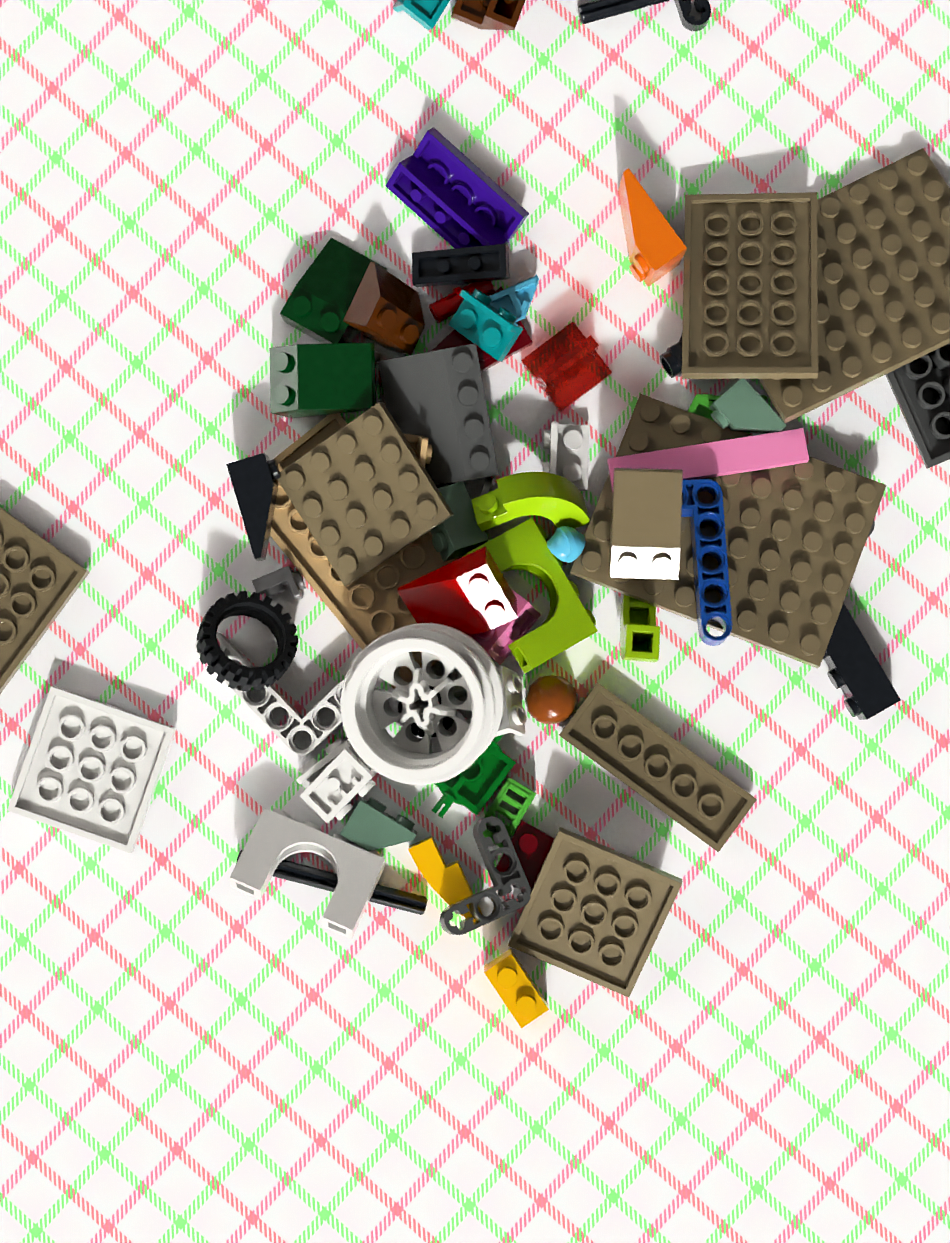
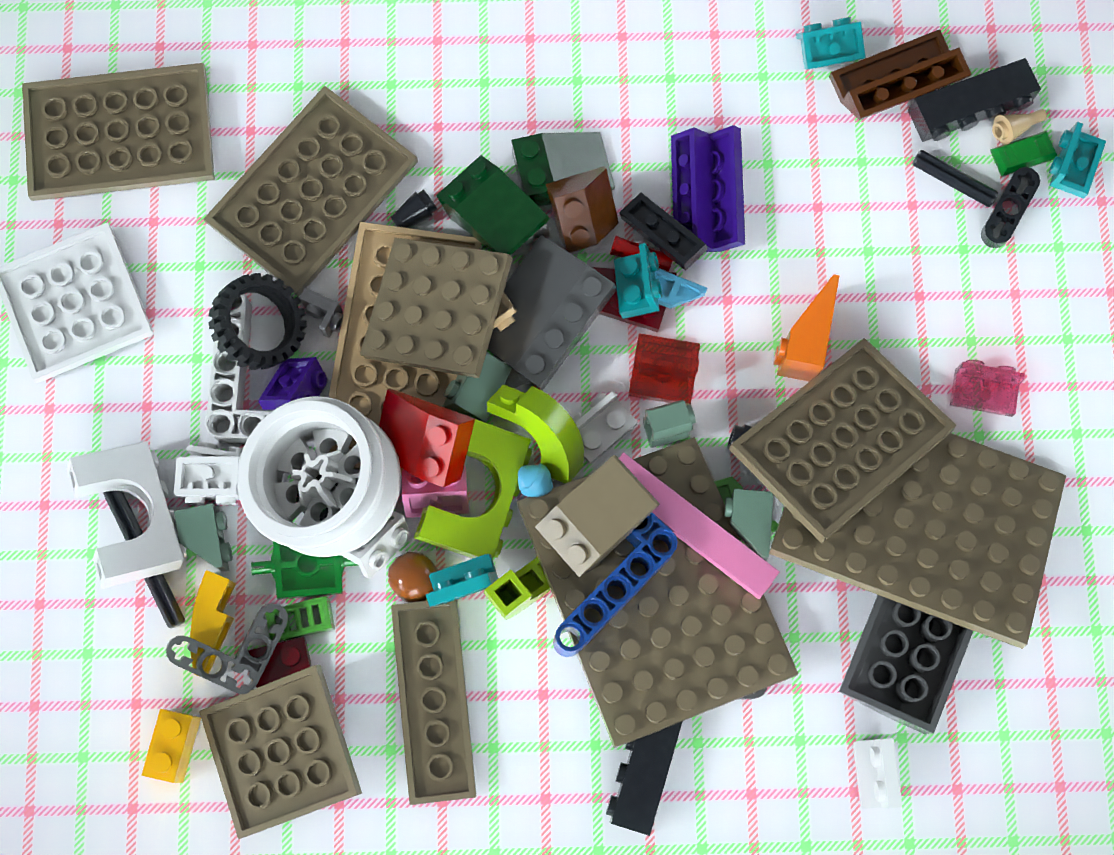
camera: 45 degrees right, 10 degrees down
black slope [226,453,281,562] -> none
none -> dark tan plate [204,86,418,296]
none -> dark purple bracket [258,357,328,410]
none -> black cone [390,189,438,228]
none -> teal bracket [426,554,499,607]
none -> sand green brick [643,400,696,448]
none -> clear pink bracket [950,360,1025,417]

